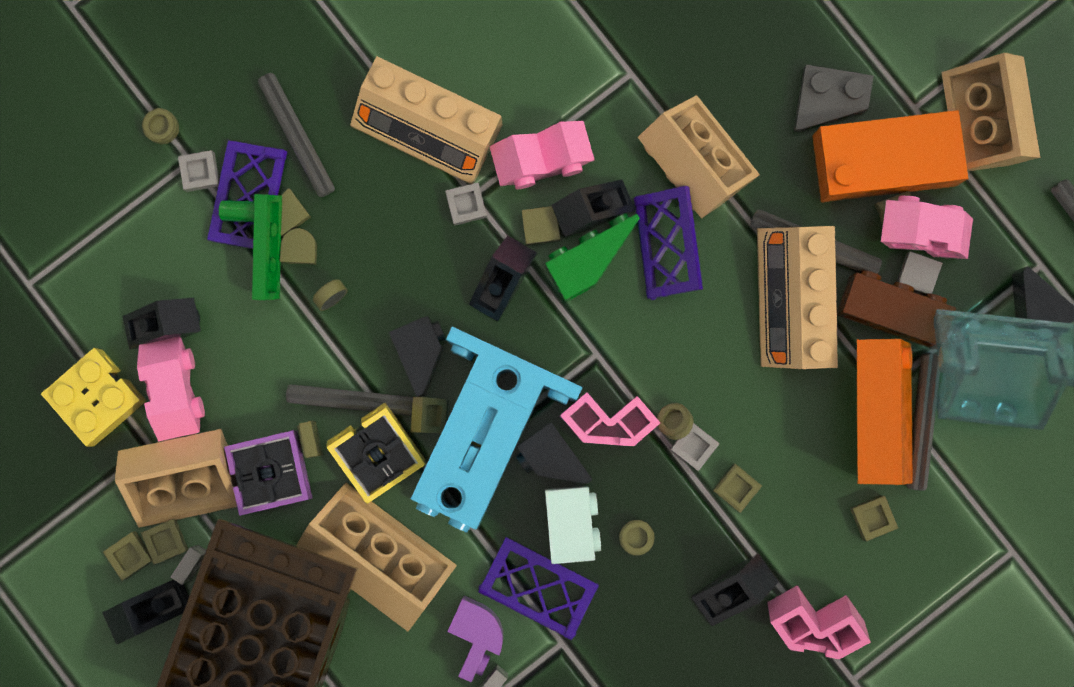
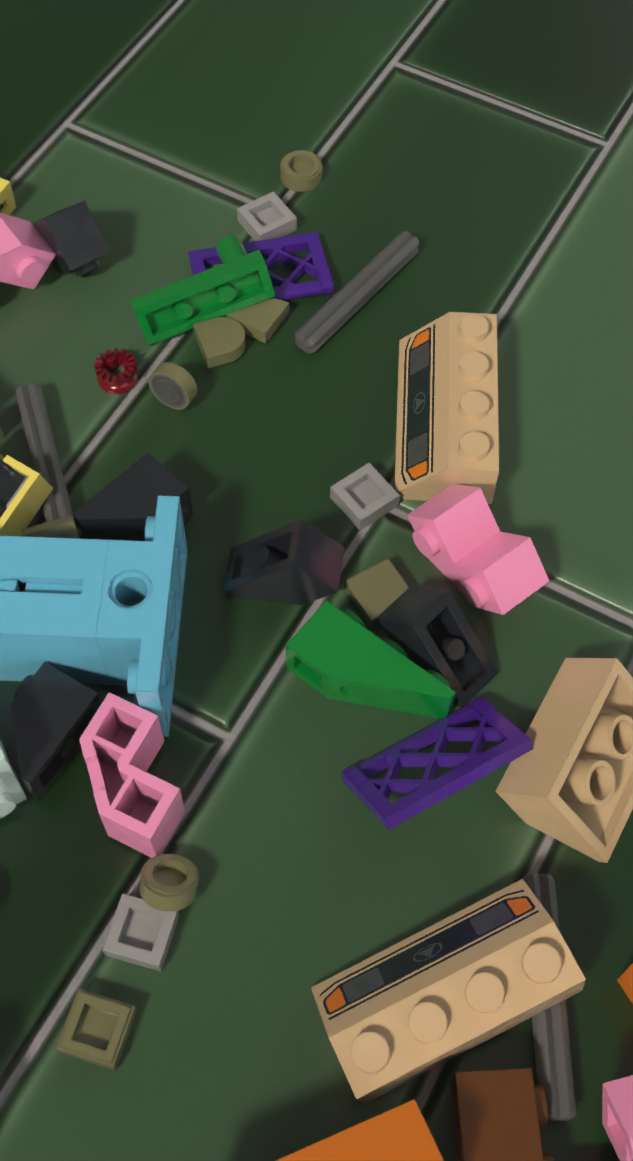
camera: 65 degrees right, 25 degrees down
none -> dark red bush [94,348,139,395]

